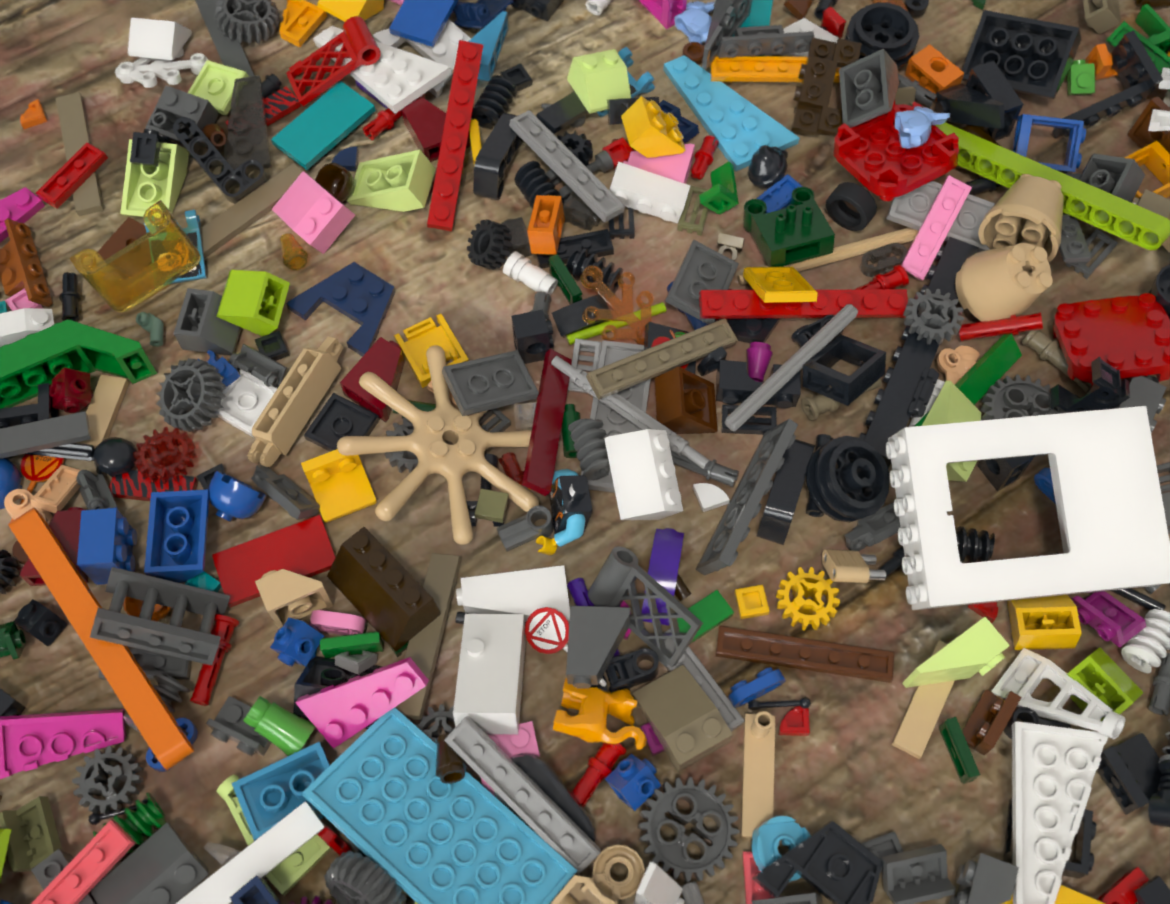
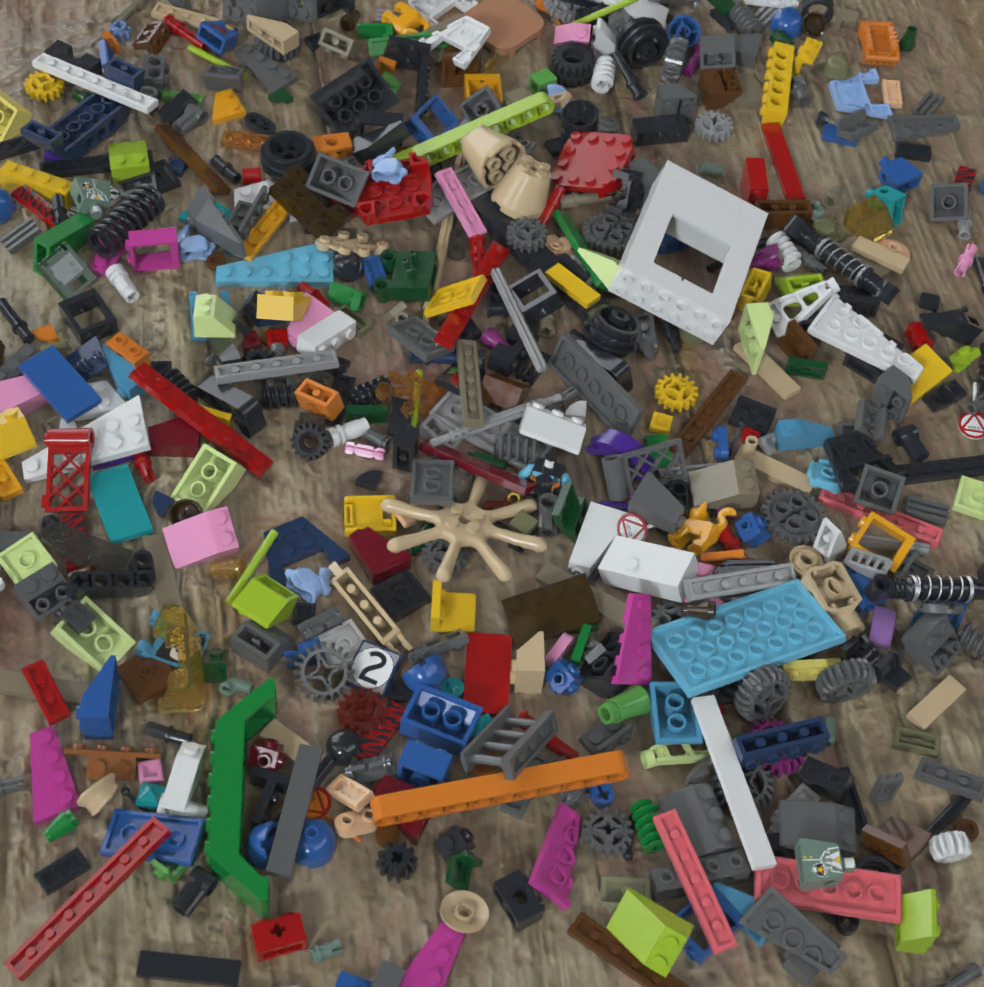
camera: 70 degrees left, 10 degrees down
tan piece [822,549,886,583] -> none
black tyre [826,182,877,231] -> none
none -> blue slope [76,655,121,740]
none -> orange brick [106,331,151,367]
none -> dark green bracket [203,648,229,683]
none -> lime bar [225,529,278,605]
none -> dark red tile [242,329,262,353]
none -> light blue animal [285,567,334,603]
none -> tan plant [315,231,390,257]
none -> bright pink axle [344,441,385,460]
none -> slope [345,639,404,700]
none -> black tile [355,470,383,492]
none -> teal tile [441,677,464,698]
none -> black tile [544,136,565,158]
none -> yellow tile [545,263,601,309]
none -> dark green slope [551,482,589,543]
none -> orange tile [700,549,747,567]
none -> black bracket [728,395,777,437]
none -> light grey tile [758,432,777,456]
none -> dark azure slope [774,418,835,451]

